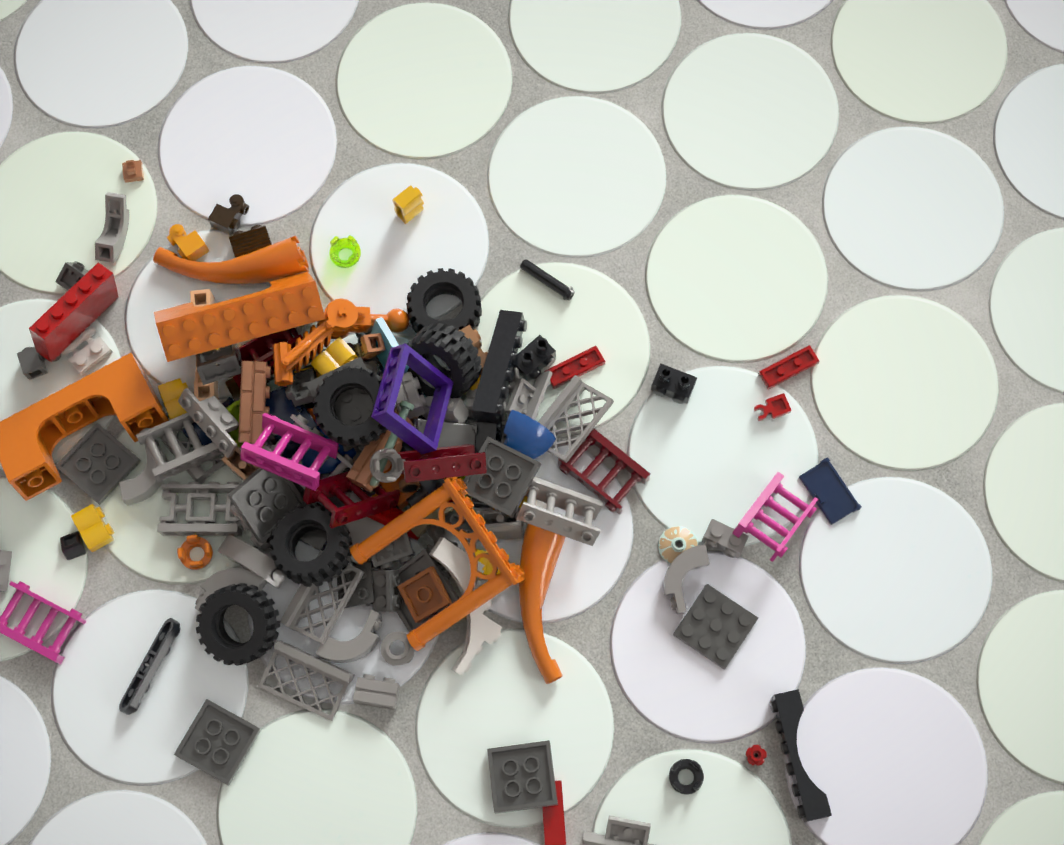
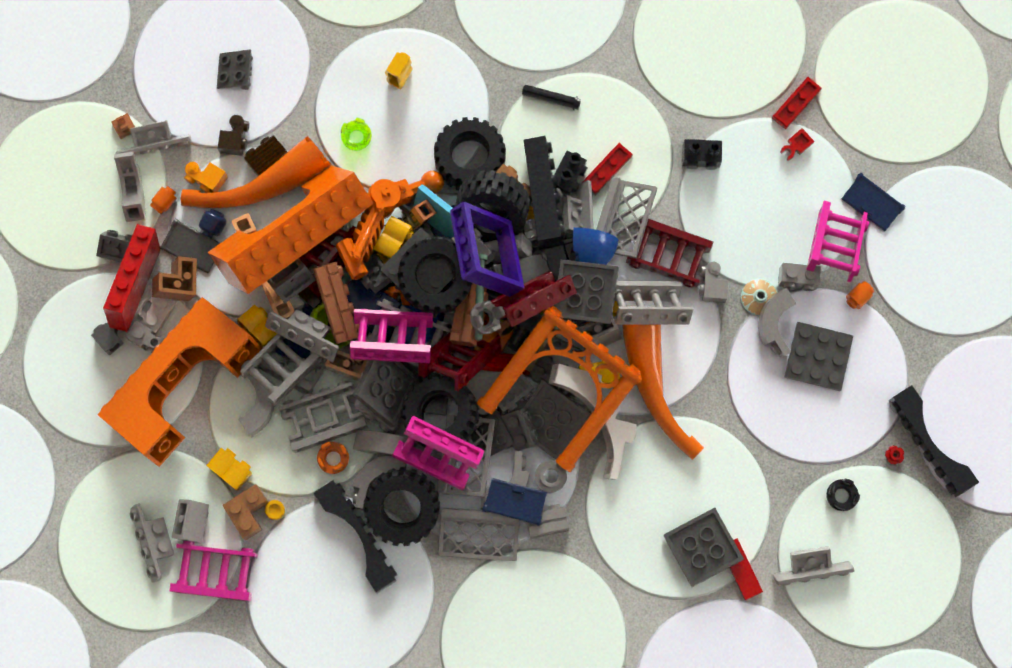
camera: 25 degrees left, 5 degrees up
dark grey plate [55,422,141,505] -> none
black slope [60,531,86,560] -> none
black piece [119,618,181,715] -> none
dark grey plate [174,699,261,786] -> none
dark orange plate [397,566,452,623] -> none
none -> light grey bracket [116,120,191,154]
none -> light grey brick [125,321,165,353]
none -> orange brick [150,186,177,215]
none -> medium nougat brick [152,256,197,301]
none -> dark grey door [160,218,220,274]
none -> light grey brick [171,499,209,543]
none -> dark blue head [199,209,227,238]
none -> dark grey hinge [217,49,253,90]
none -> medium nougat brick [222,484,268,540]
none -> yellow tile [265,500,285,520]
none -> black arch [313,480,398,594]
none -> dark pink fence [392,416,484,491]
none -> dark blue door [482,478,547,526]
none -> light grey brick [699,261,728,303]
none -> orange brick [846,281,875,309]

